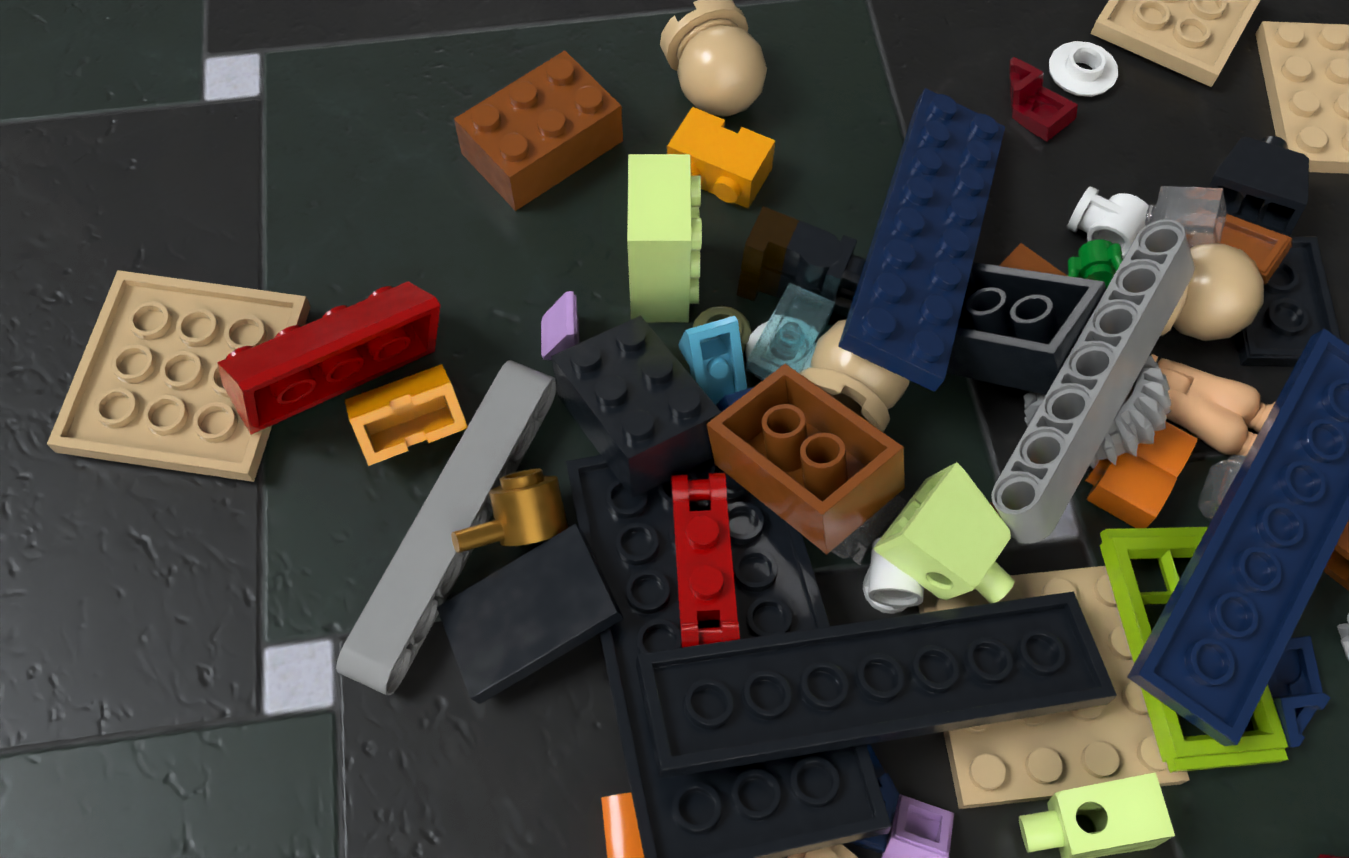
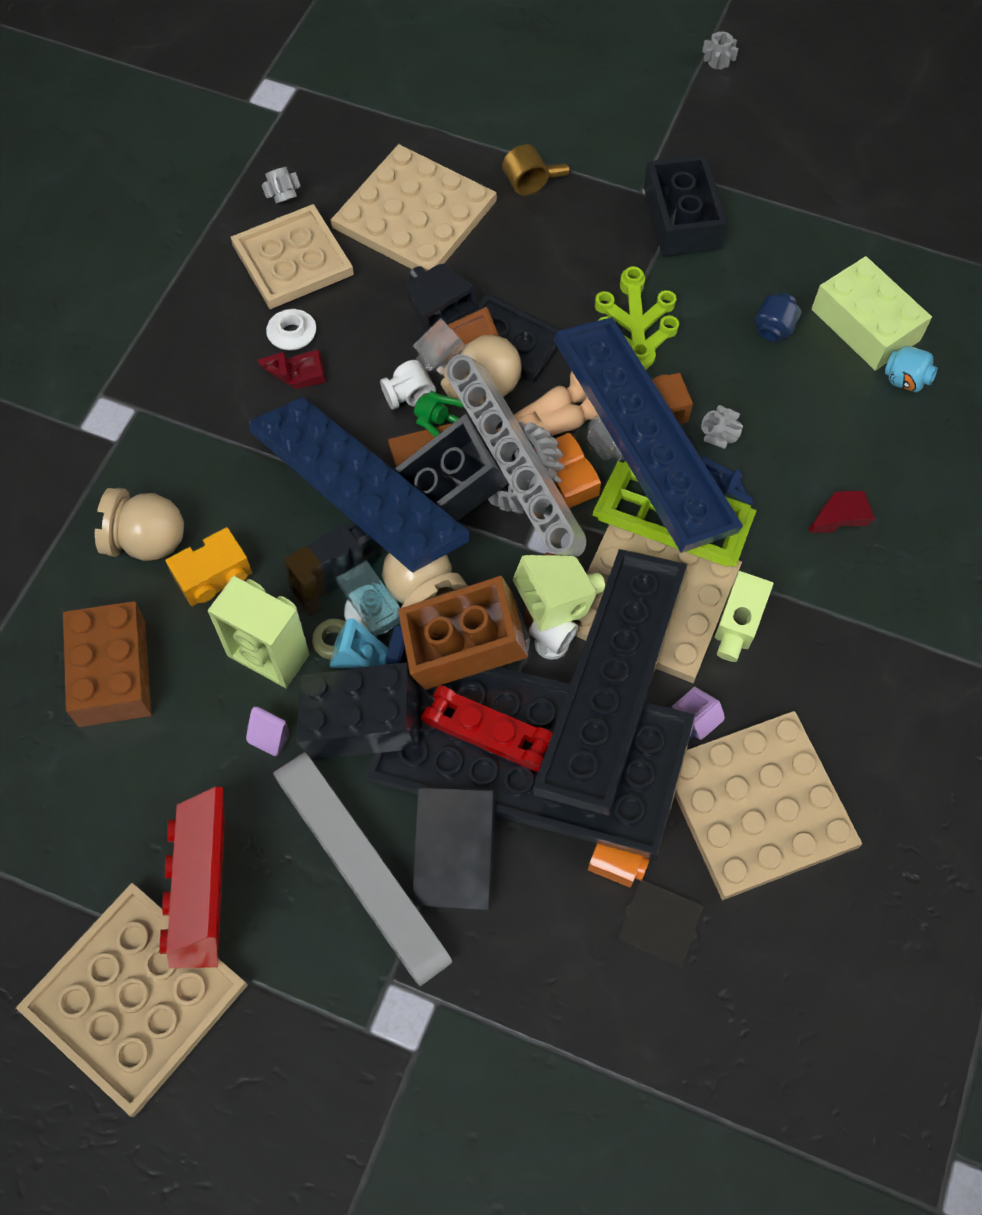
camera: 60 degrees left, 0 degrees up
light orange brick [345,364,468,466] -> none
pearl gold piece [451,469,568,553] -> none

